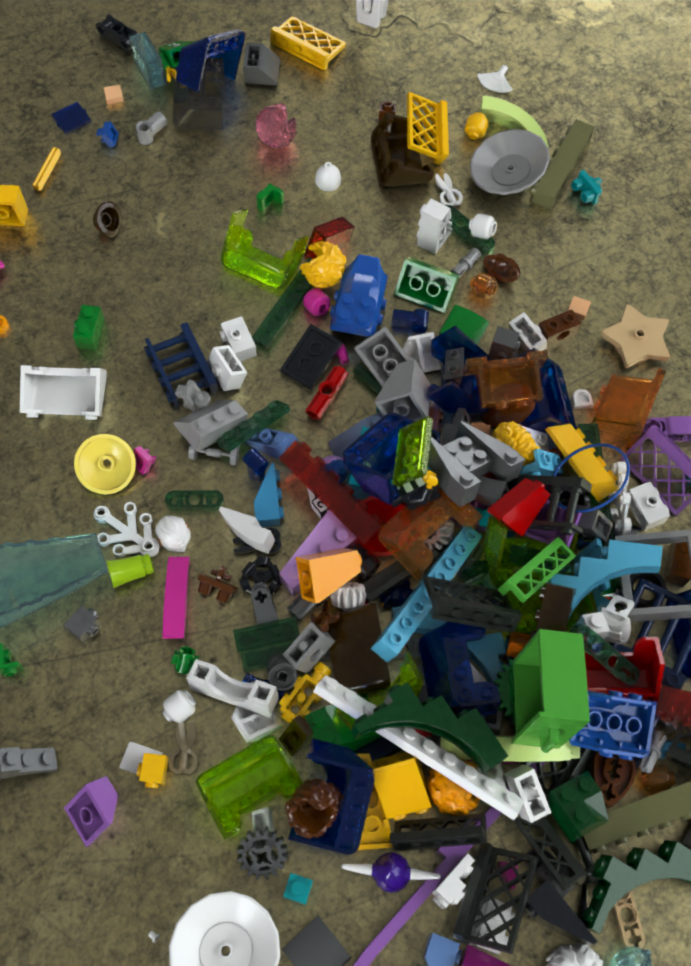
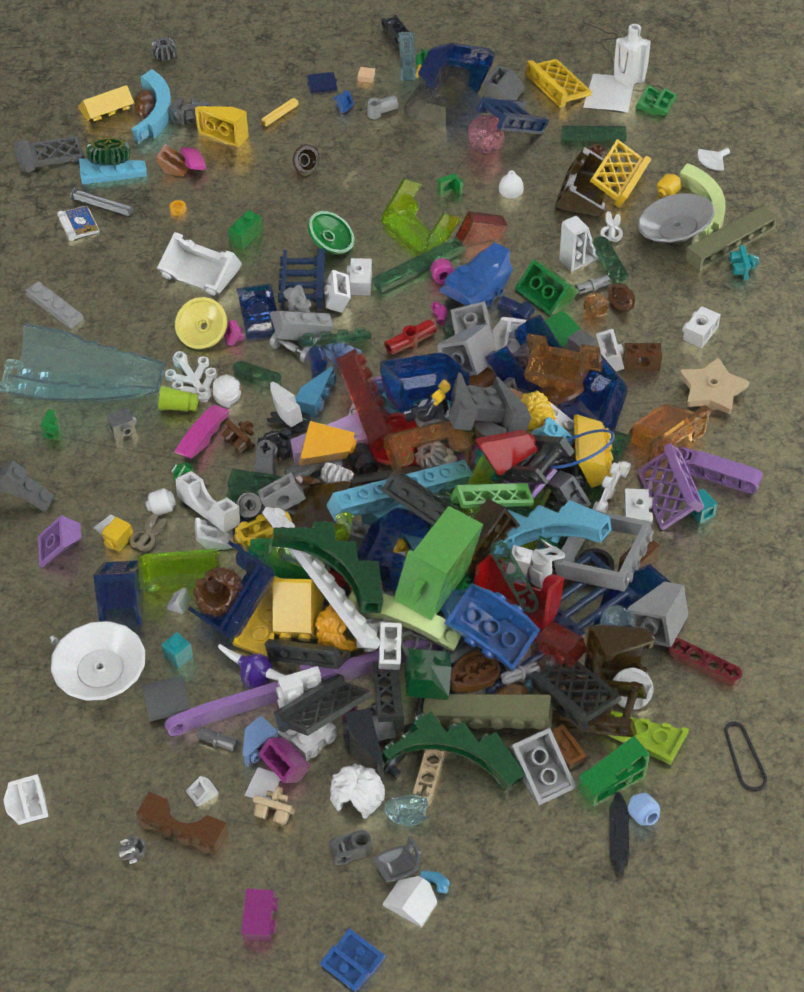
camera: 30 degrees right, 15 degrees down
dark grey gear [237,826,287,880] -> none
dark brown plate [279,715,314,756] -> none
black tile [280,324,343,391] -> none
yellow hair [300,241,347,289] -> none
clear neon green tile [392,416,433,486] -> none
white head [469,214,497,239] -> none
light nougat tile [568,296,591,320] -> none
white tile [571,389,593,410] -> none
none -> clear blue ladder [93,560,144,626]
none -> clear blue slope [237,283,277,340]
none -> green dish [308,211,355,255]
none -> dark blue fence [477,97,549,134]
none -> clear green plate [561,125,627,142]
none -> white sticker [583,74,633,113]
none -> green slope [635,85,677,116]
none -> white brick [682,306,721,348]

